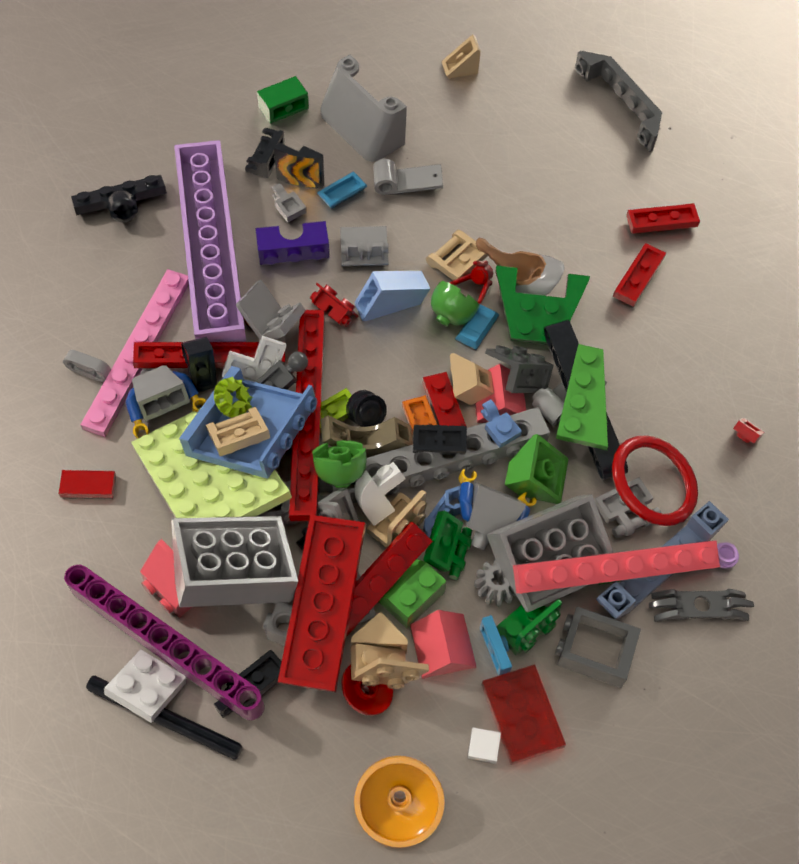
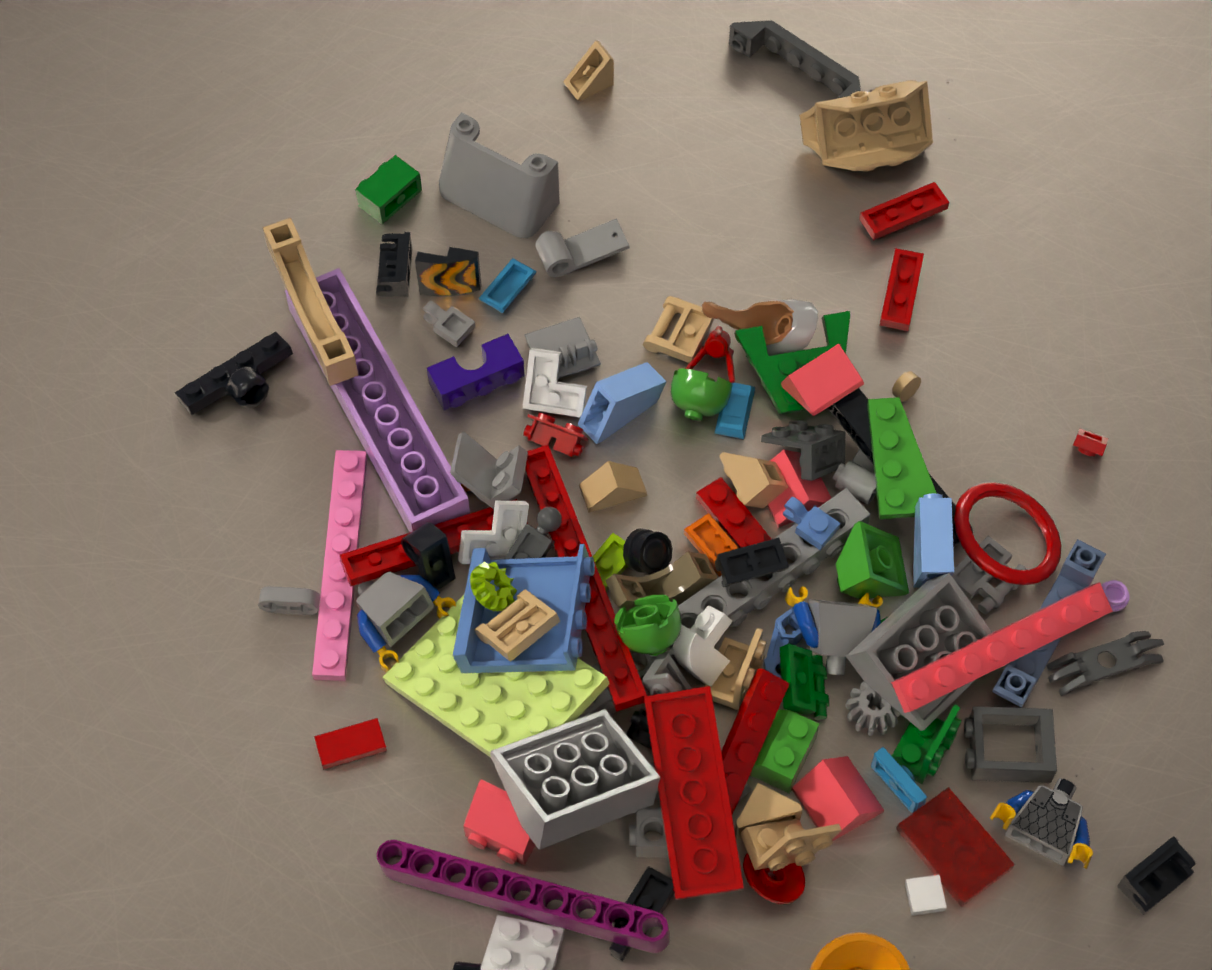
camera: 15 degrees left, 0 degrees up
none -> tan arch [263,218,358,386]
none -> white plate [523,348,587,417]
none -> tan slope [579,461,647,513]
none -> coral slope [781,344,864,416]
none -> tan slope [799,80,933,171]
none -> tan tile [892,371,921,402]
none -> light blue slope [913,493,954,588]
none -> torso [990,778,1093,869]
none -> black hinge [1118,836,1196,915]

